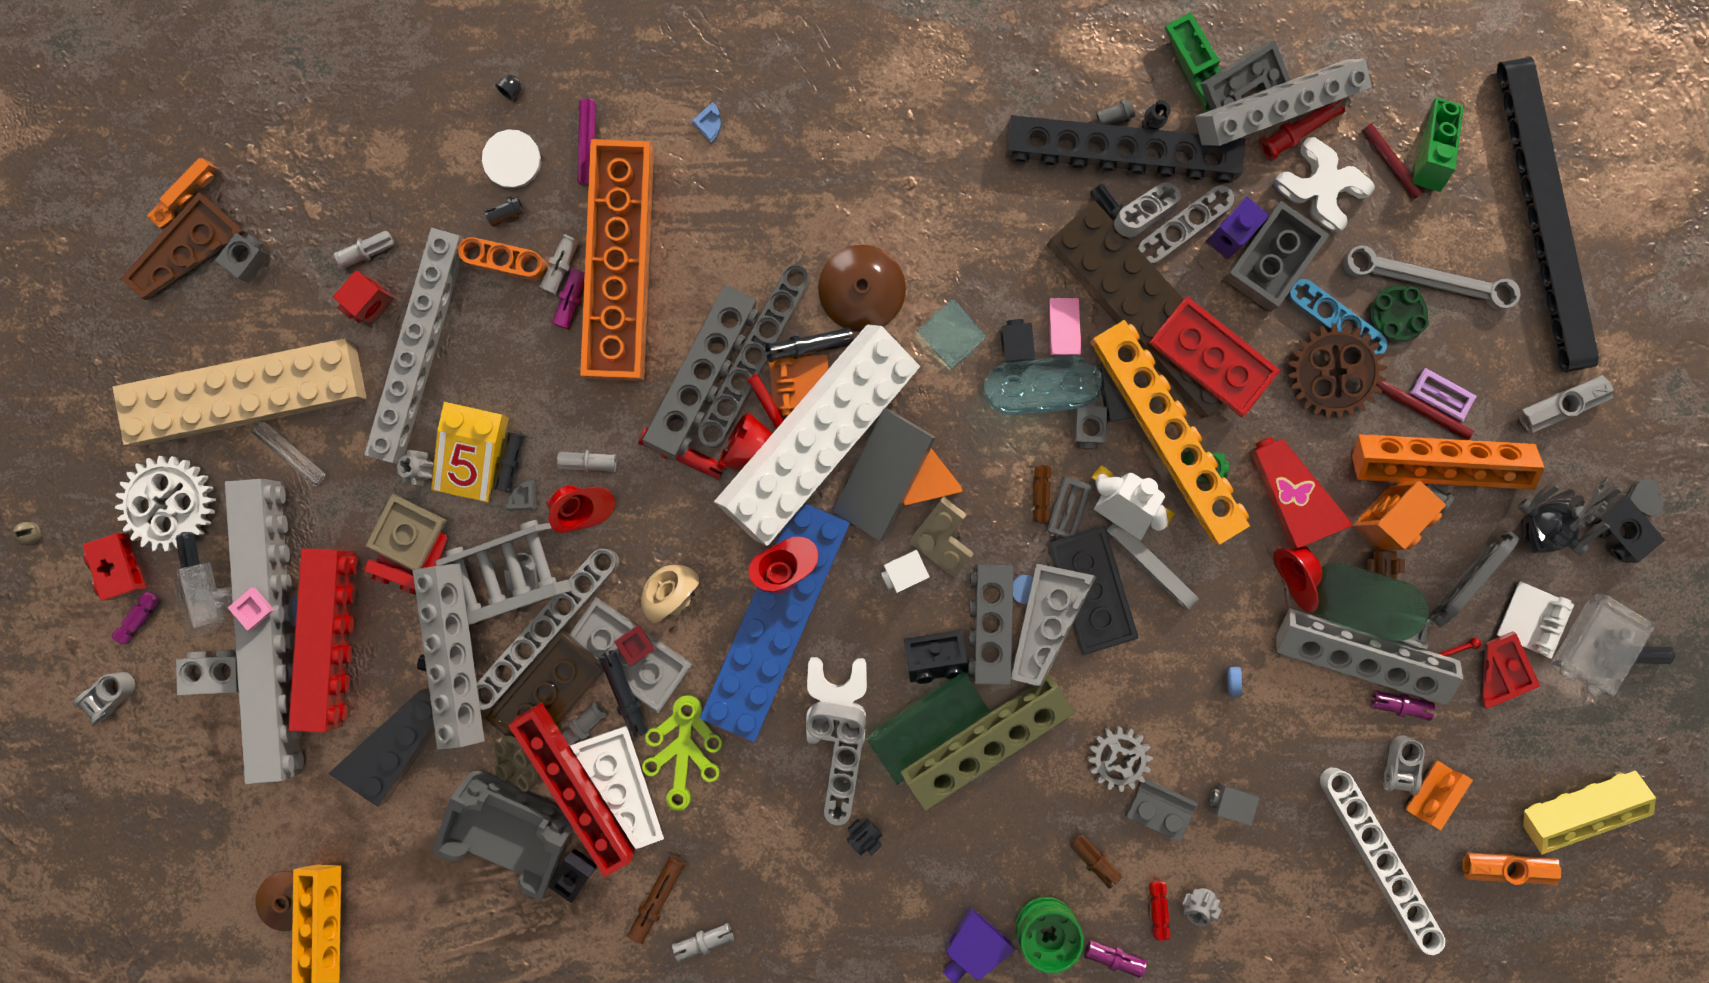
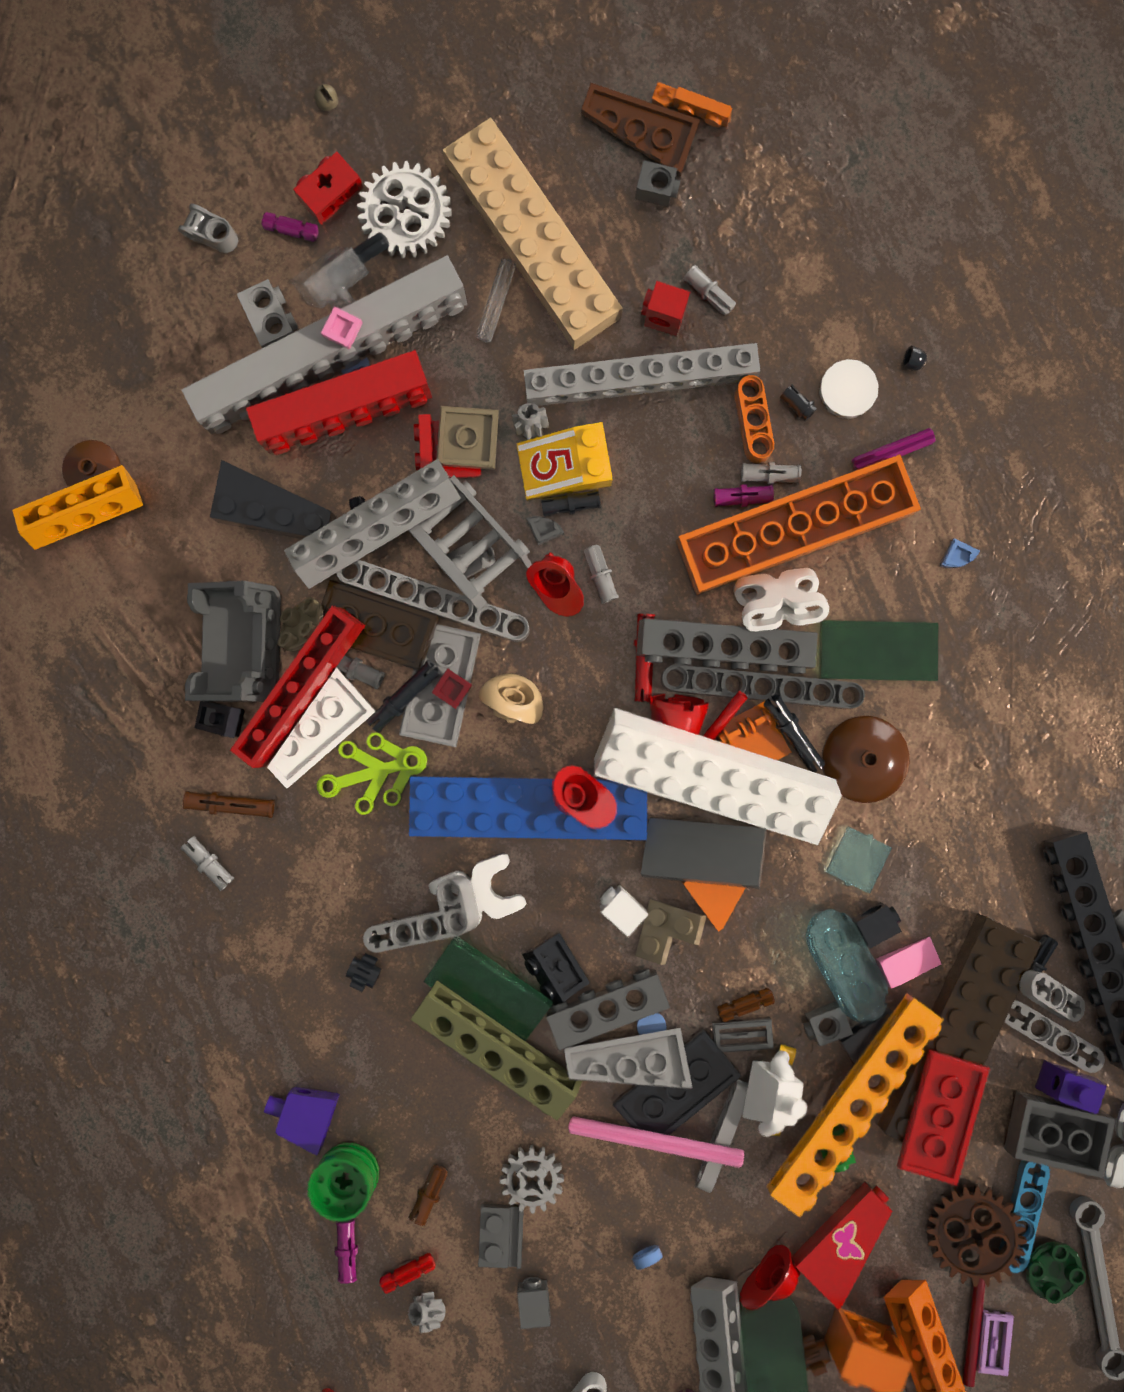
camera: 65 degrees right, 0 degrees up
none -> bright pink axle [568,1116,744,1167]
none -> white piece [733,568,830,631]
none -> clear green tile [820,620,939,681]

